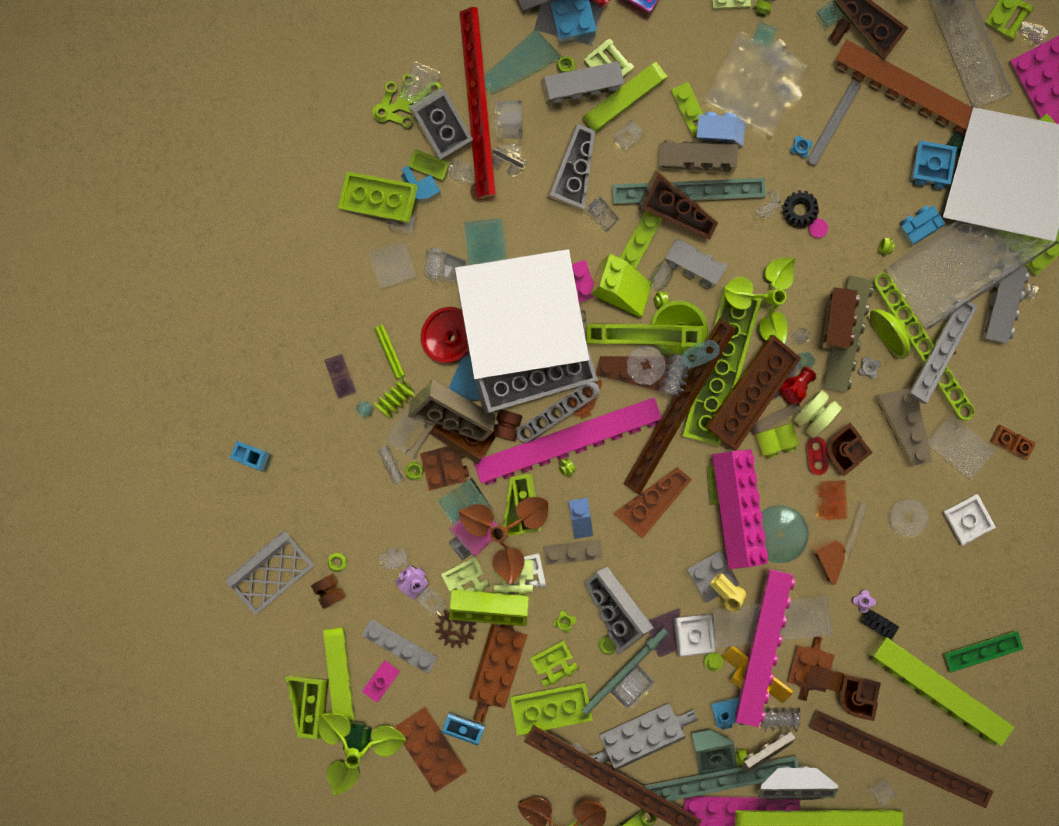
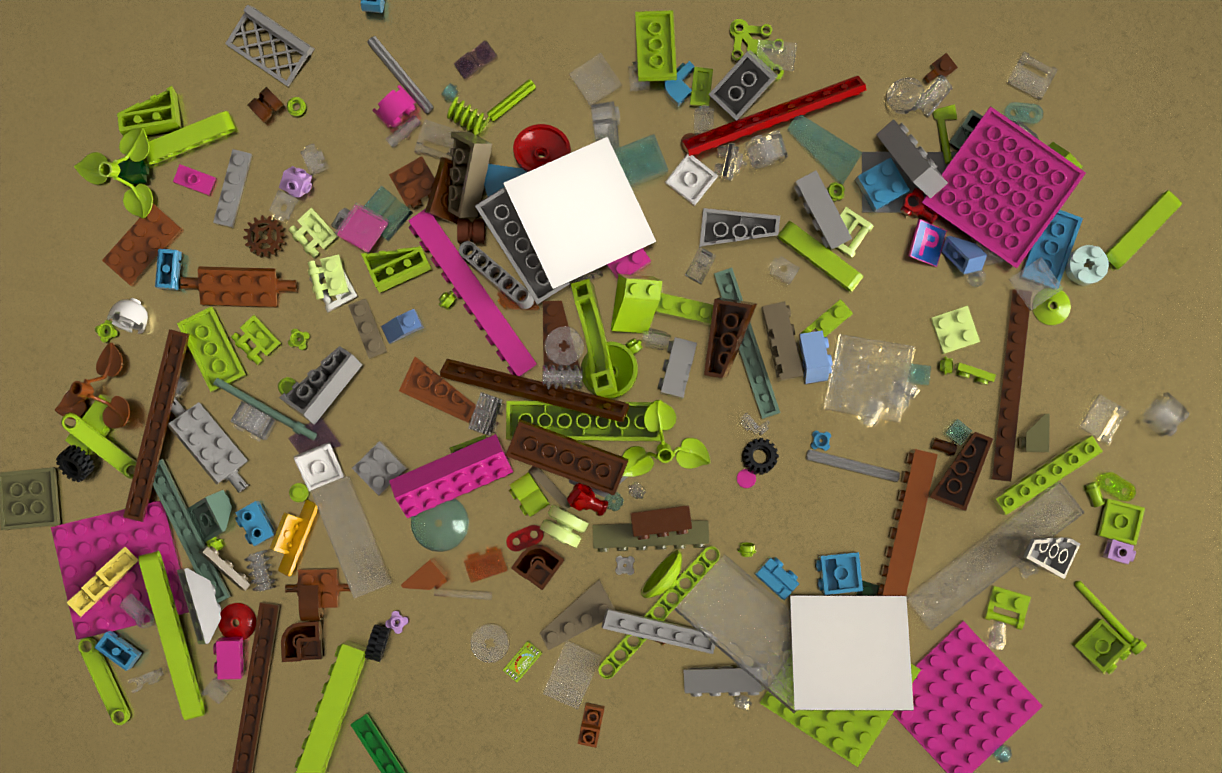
camera: 80 degrees right, 0 degrees up
lime plate [405,462,424,480] -> none
lime brick [449,589,529,626] -> none
dark orange plant [459,497,549,584] -> none
clear light blue plate [682,340,720,368] -> none
light yellow piece [709,573,747,612] -> none
dark pink brick [734,569,795,727] -> none
white plate [943,494,996,546] -> none
none -> lime plate [95,320,118,343]
none -> white cylinder [107,298,148,334]
none -> dark pink brick [213,637,244,680]
none -> red dish [218,603,257,640]
none -> light grey axle [367,36,434,113]
none -> dark pink brick [372,85,416,129]
none -> clear brick [468,392,505,436]
none -> lime tile [503,641,542,682]
none -> white tile [665,153,718,206]

